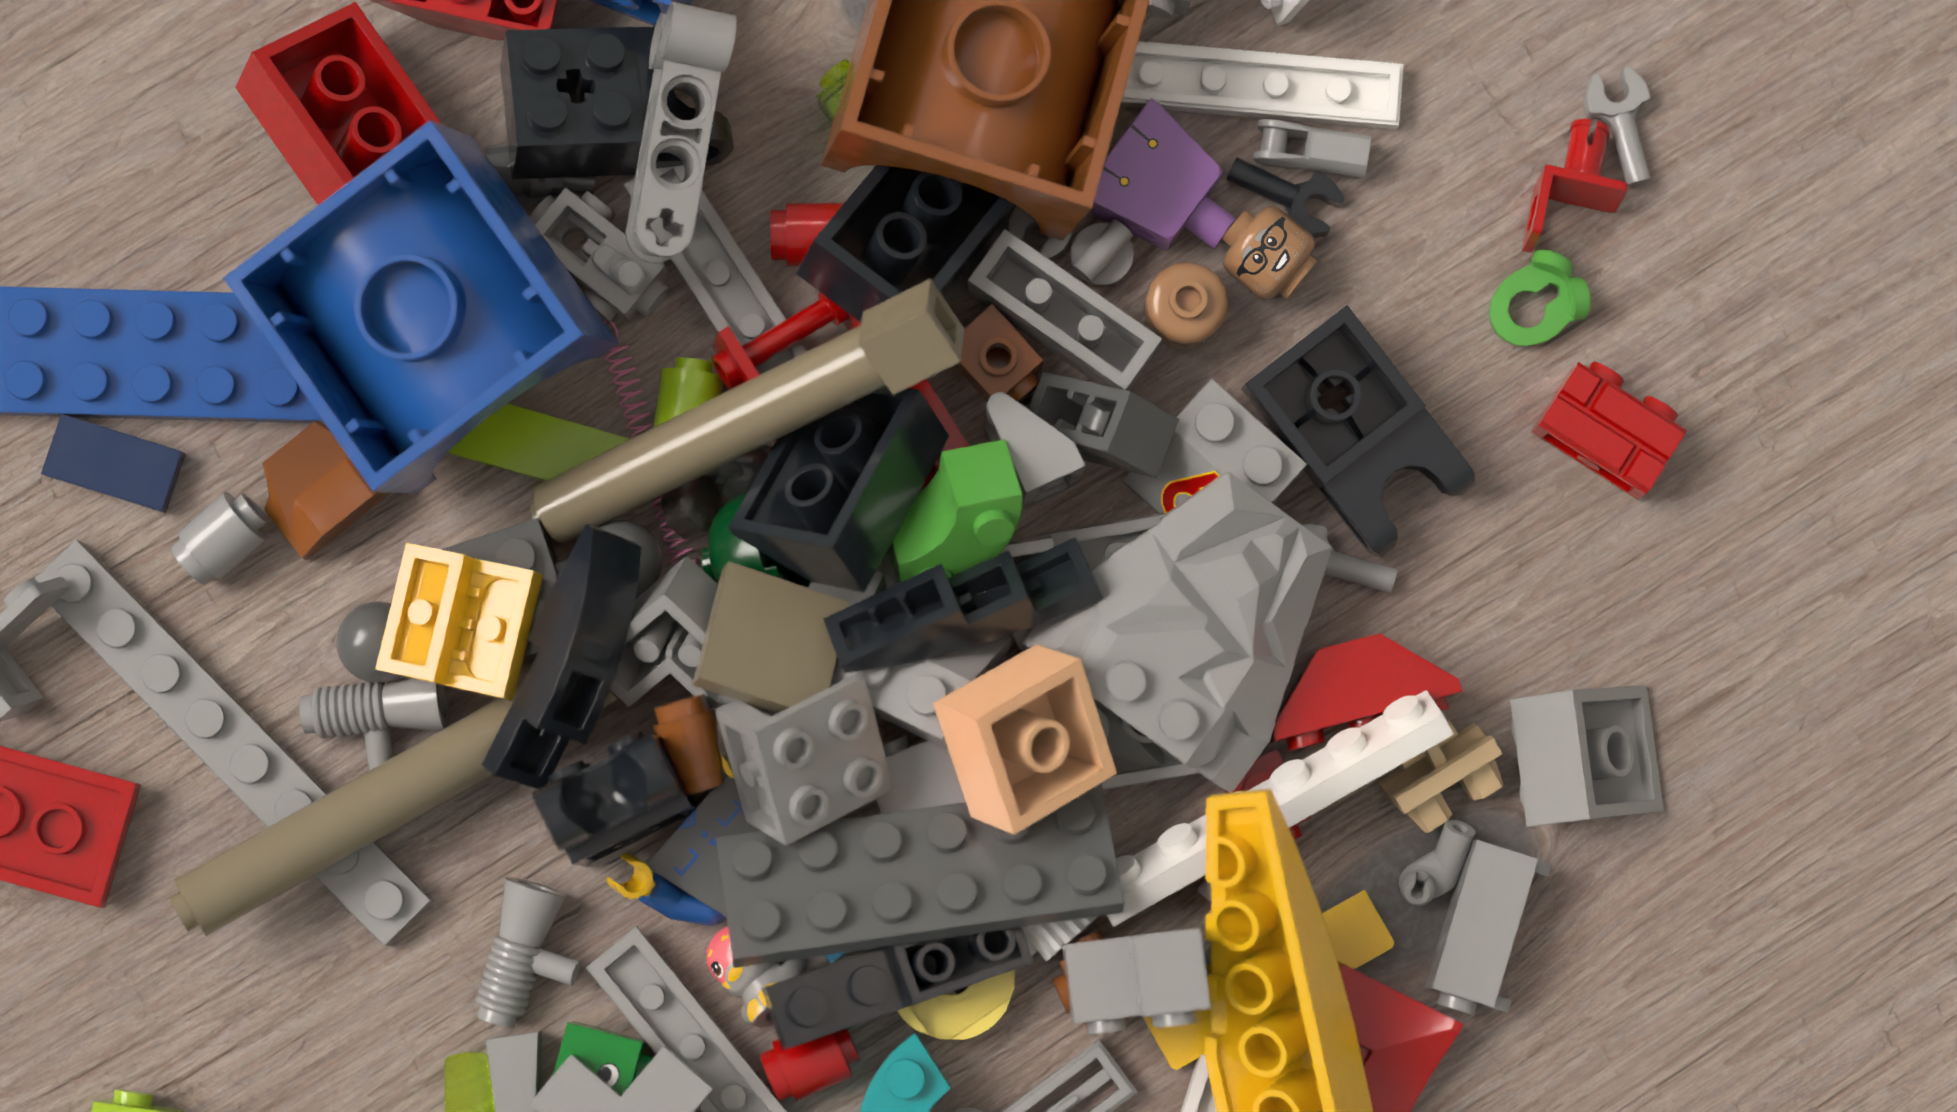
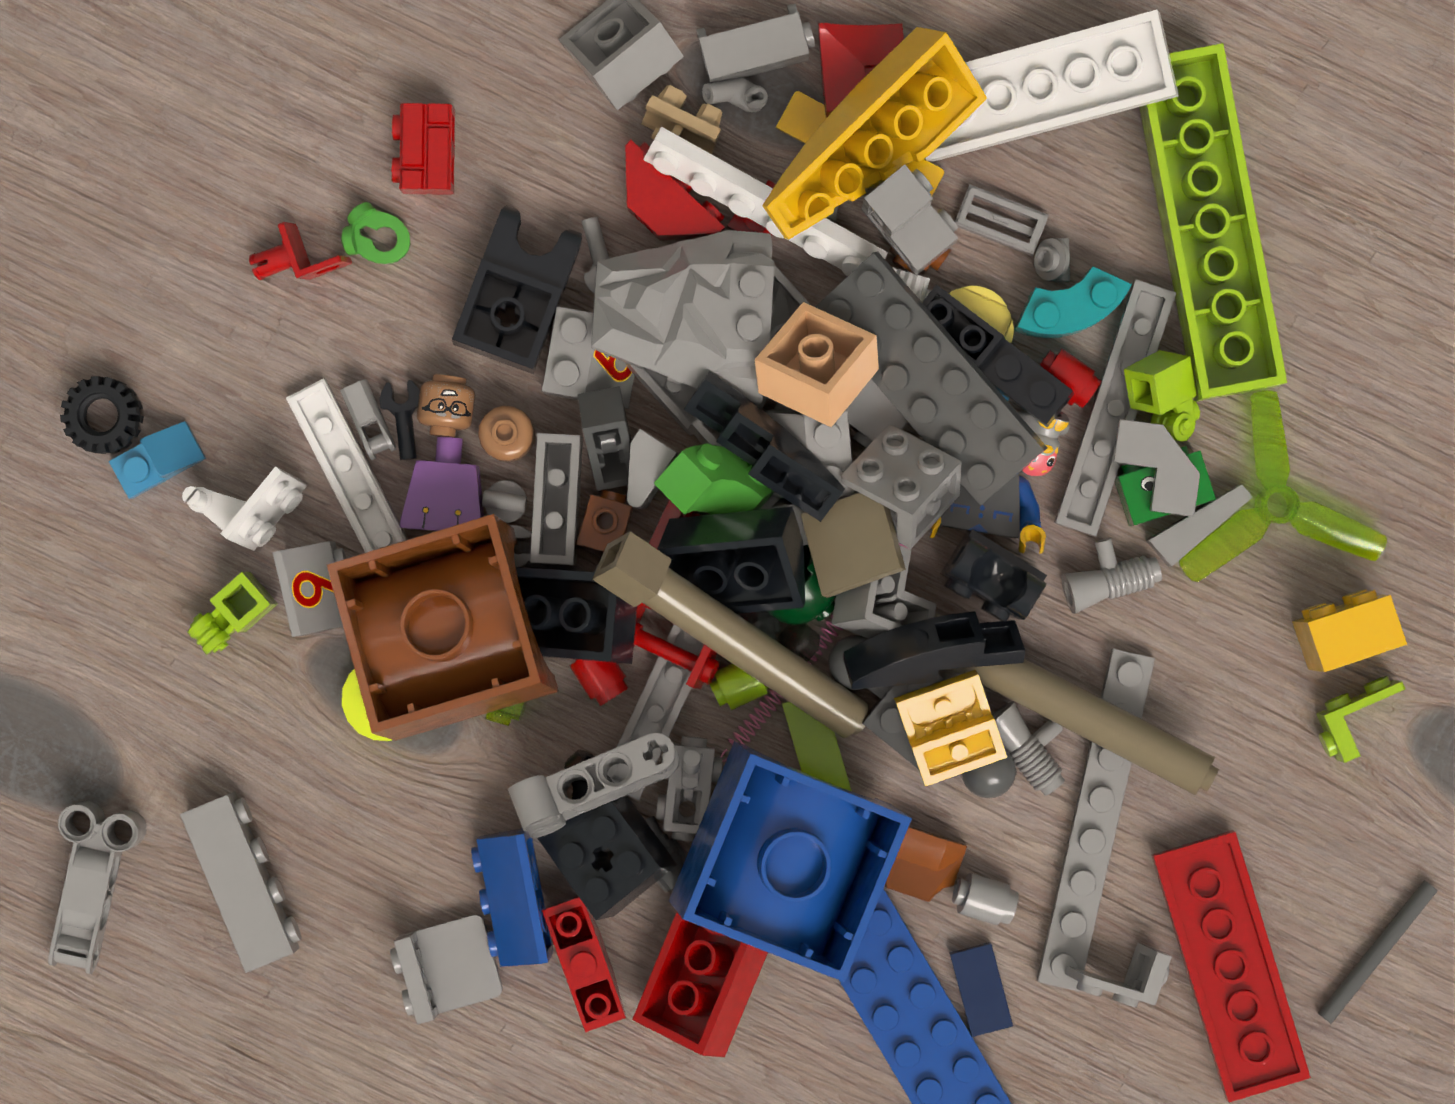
camera: 120 degrees left, 5 degrees up
dark orange cone [653,694,723,794] -> none
light grey bar [1583,66,1651,187] -> none

